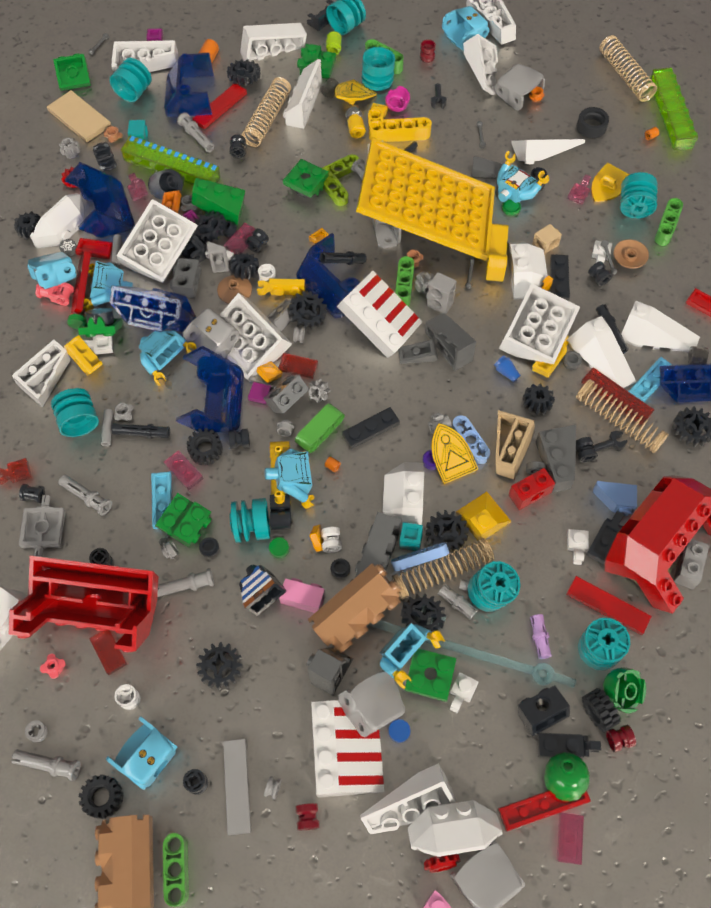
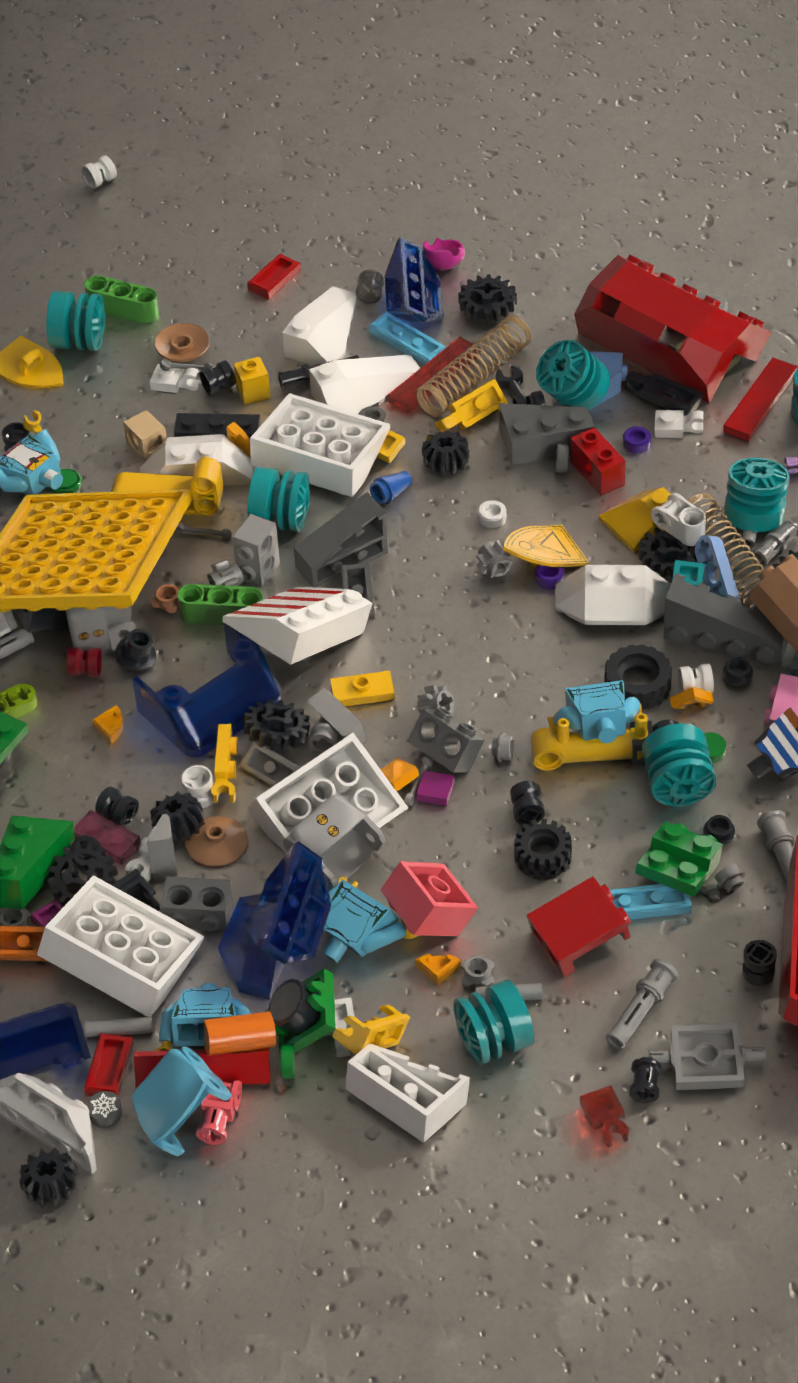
camera: 90 degrees left, 15 degrees down
black pin [112,423,170,439] -> none
clear pink plate [164,450,204,491] -> none
clear blue windscreen [176,346,244,433] -> none
clear red tile [278,353,318,379] -> none
bright green beam [295,403,345,453] -> none
black pin [320,251,367,265] -> none
orange piece [324,456,341,472] -> none
black plate [342,407,400,449] -> none
light blue beam [452,415,490,464] -> none
tan wedge [495,410,535,480] -> none
clear pink plate [567,174,591,205] -> none
none -> dark red wheel [67,647,102,678]
none -> black piece [115,629,156,671]
none -> orange brick [204,1011,276,1056]
none -> yellow brick [234,356,271,405]
none -> teal wheel [247,467,310,532]
none -> light grey slope [308,688,367,743]
none -> yellow plate [330,670,395,707]
none -> coral brick [380,861,478,936]
none -> light orange tile [415,954,462,986]
none -> yellow plate [434,379,508,432]
none -> white tile [478,501,507,528]
none -> red panel [526,876,631,978]
none -> teal wheel [536,340,610,410]
none -> black tyre [604,644,672,710]
none -> dark purple tile [623,426,651,453]
none -> white piece [650,493,706,546]

